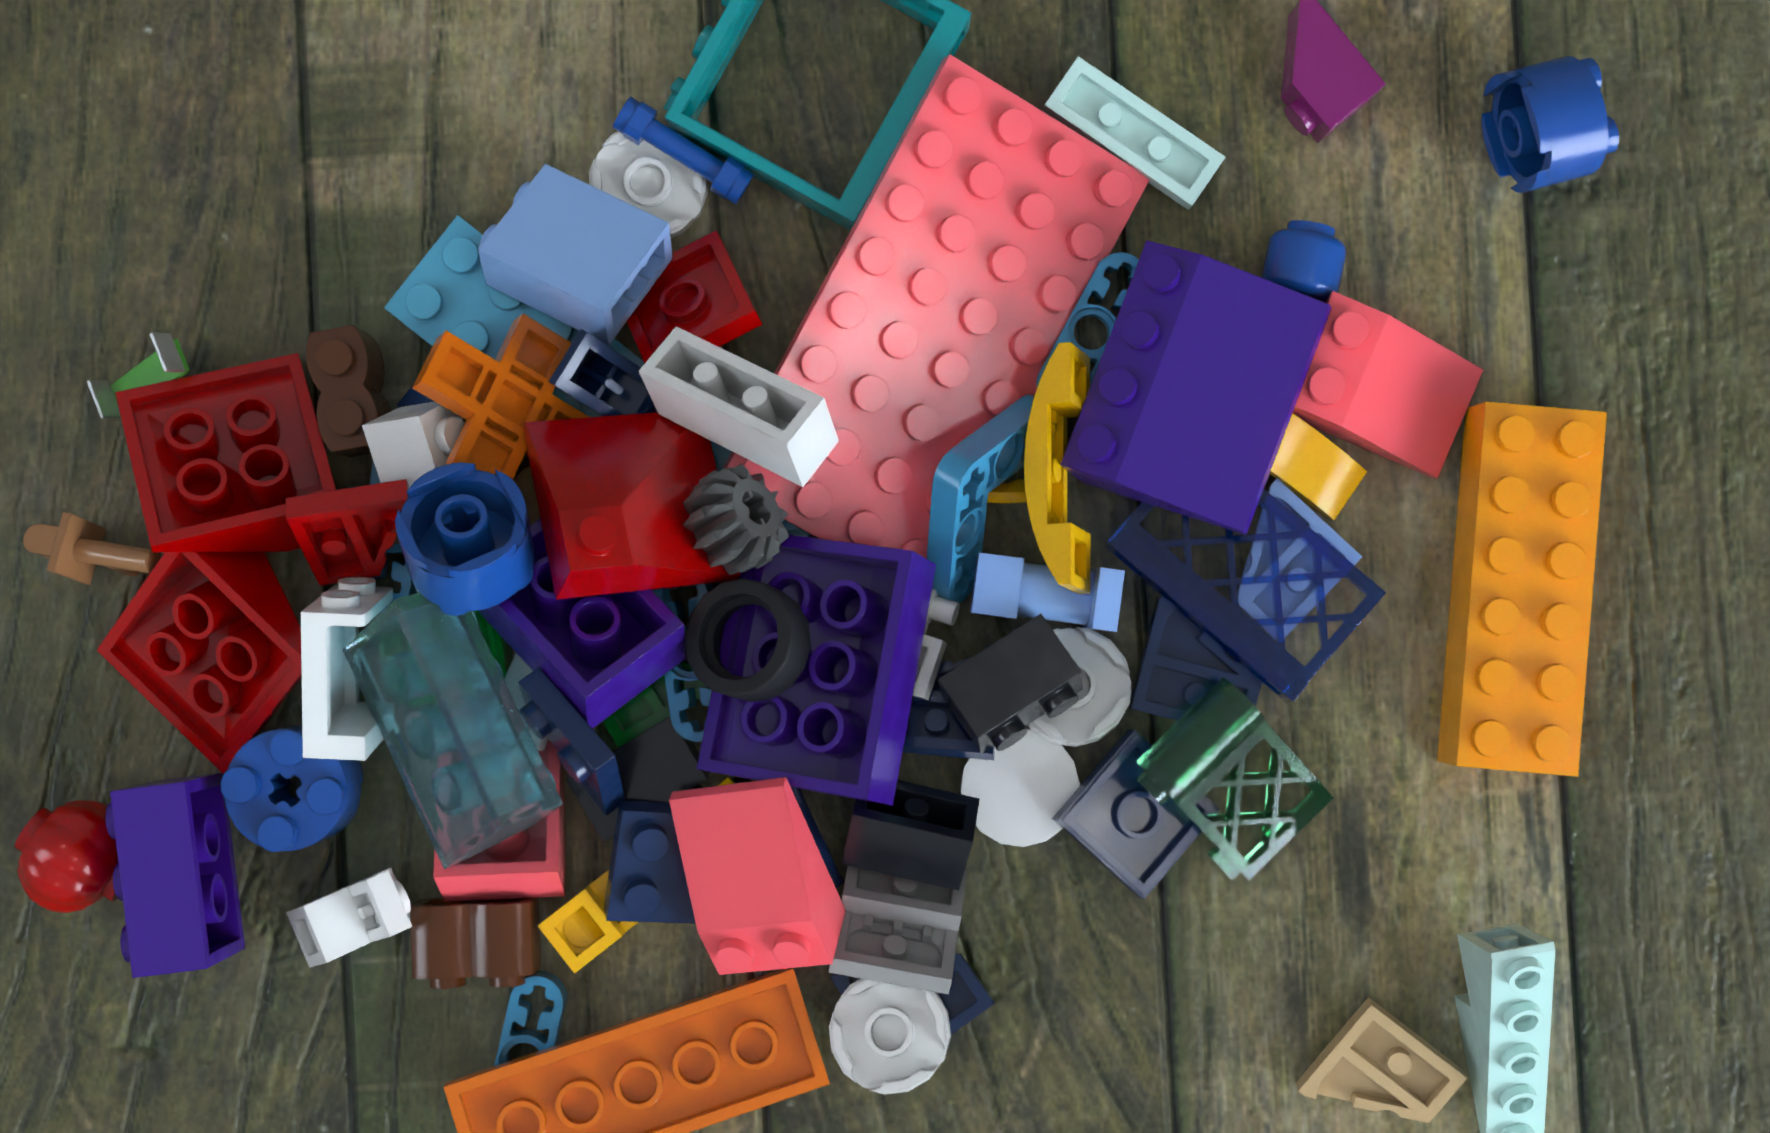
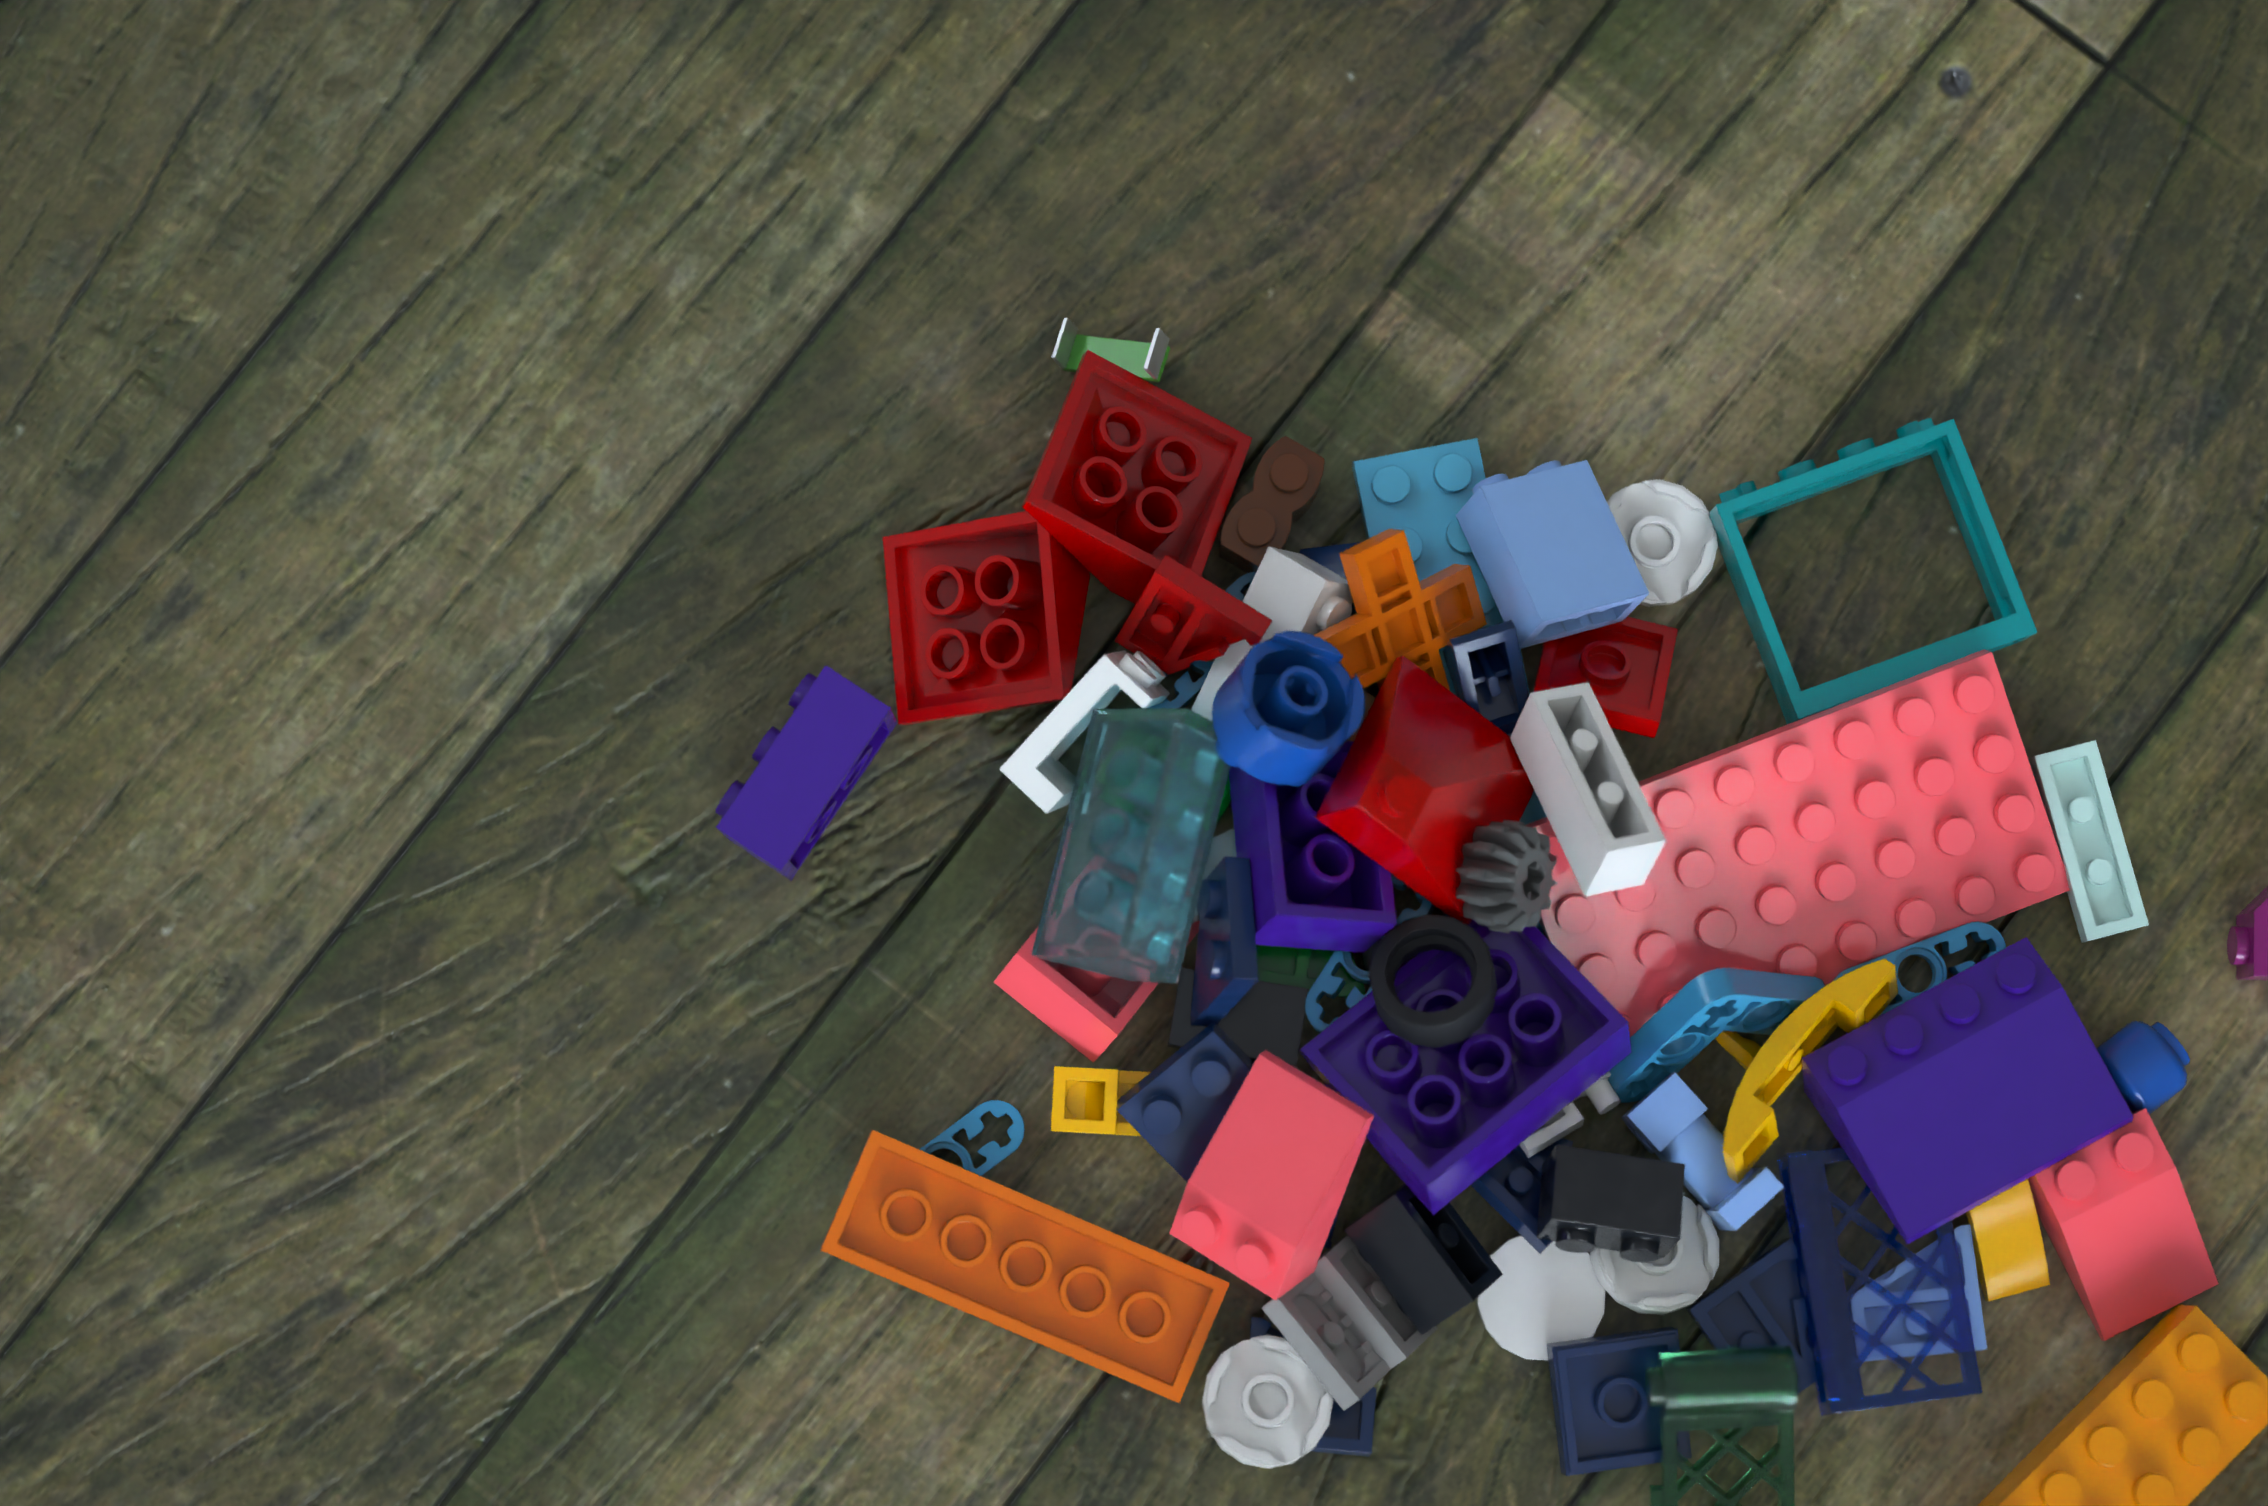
camera: 40 degrees right, 5 degrees down
red plant [14,800,119,913] -> none
medium nougat arm [23,512,160,585] -> none
blue brick [221,726,363,852] -> none
white brick [286,868,412,968] -> none
reddish brown brick [410,897,541,989] -> none
blue bar [613,97,754,204] -> none

